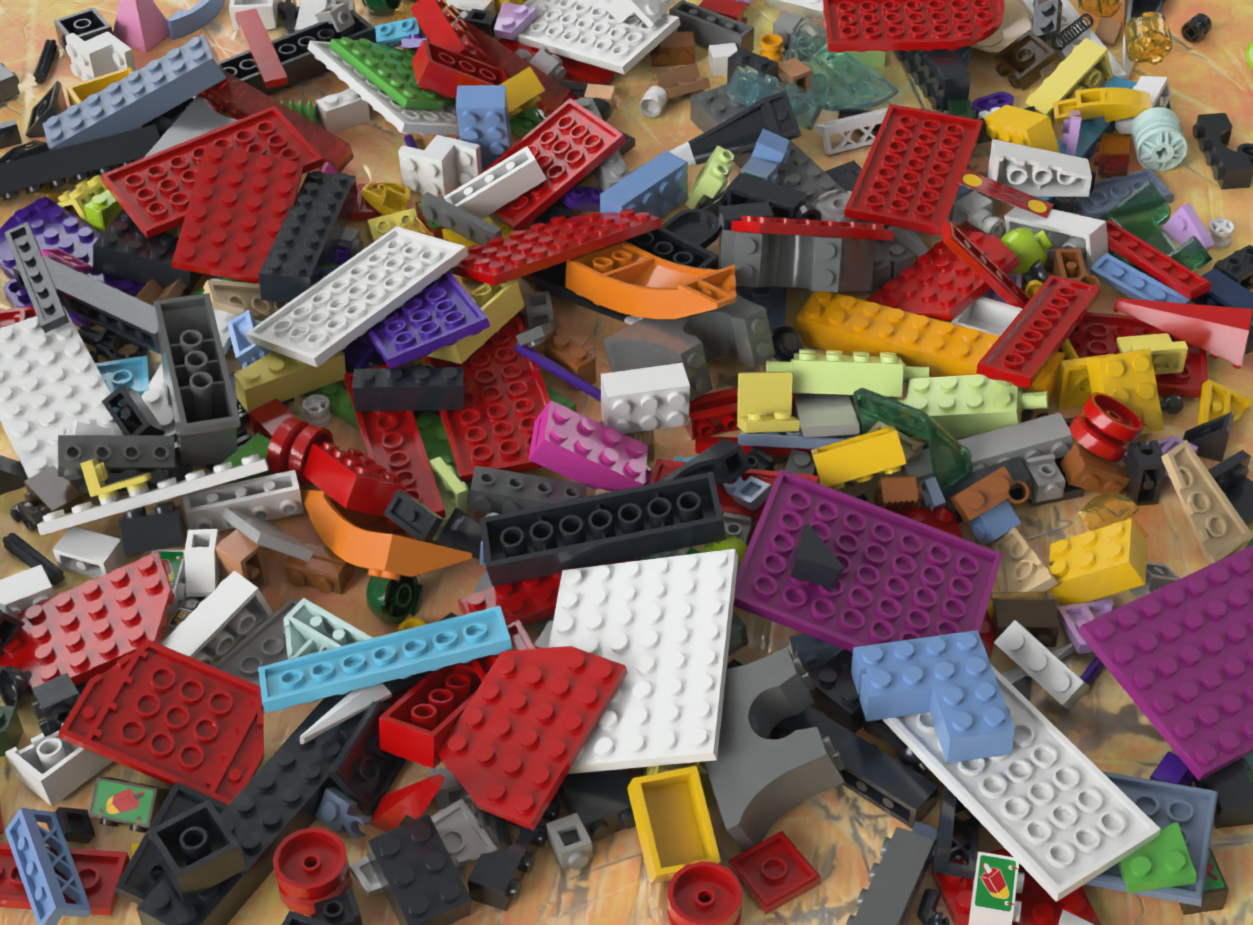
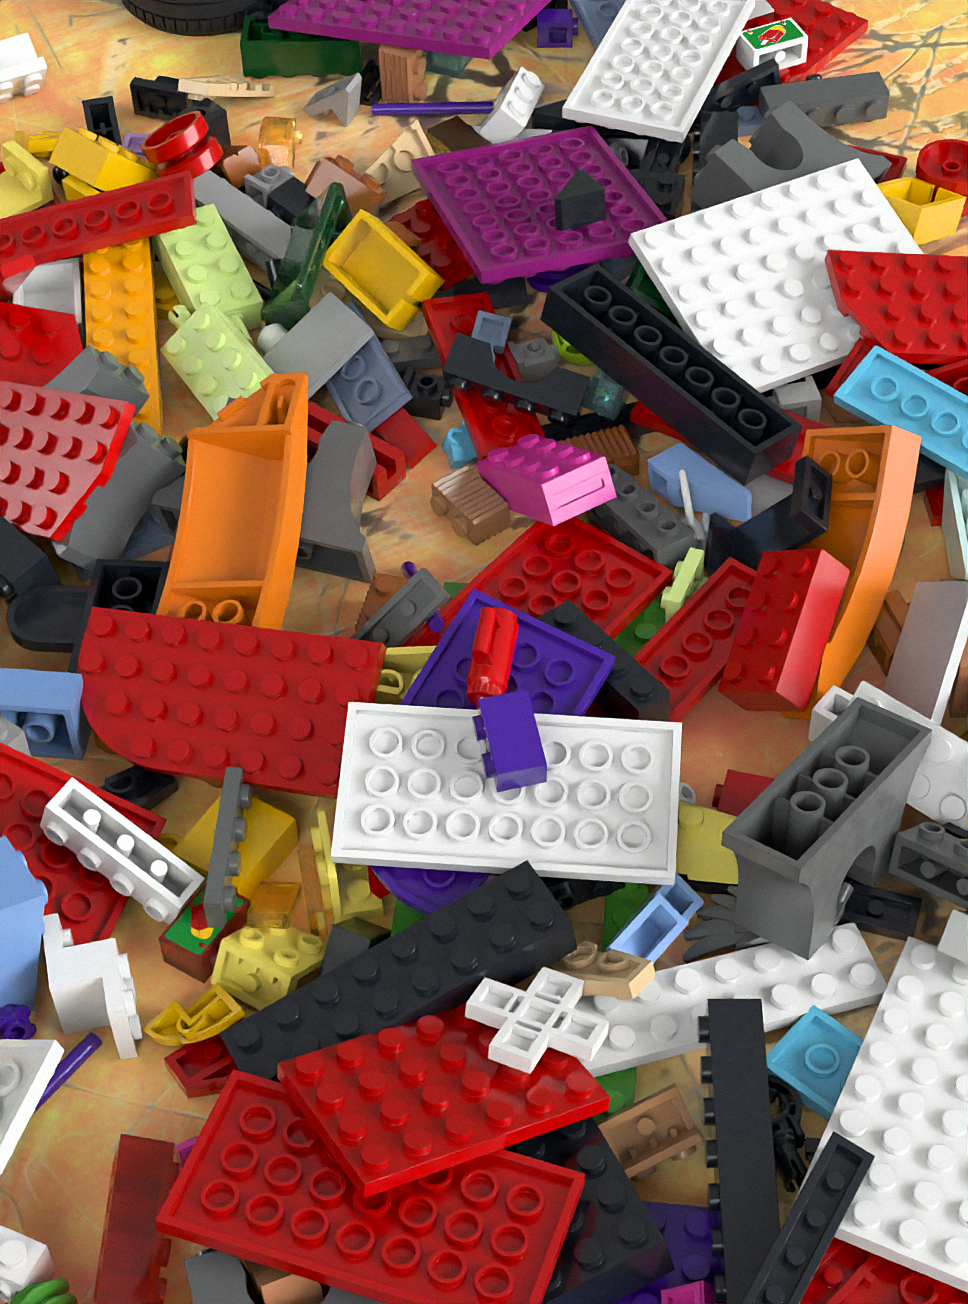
camera: 125 degrees left, 5 degrees up
black brick [101,384,165,436] -> none
red wheel [267,417,334,487] -> none
white piece [601,363,690,434] -> none
light yellow bracket [737,372,800,433] -> none
medium blue piece [851,630,1015,764] -> none
yellow piece [1048,518,1148,606] -> none
lavender wing [1057,599,1113,654] -> none
none -> white plate [465,967,609,1074]
none -> red piece [466,607,519,710]
none -> dark purple piece [472,689,547,792]

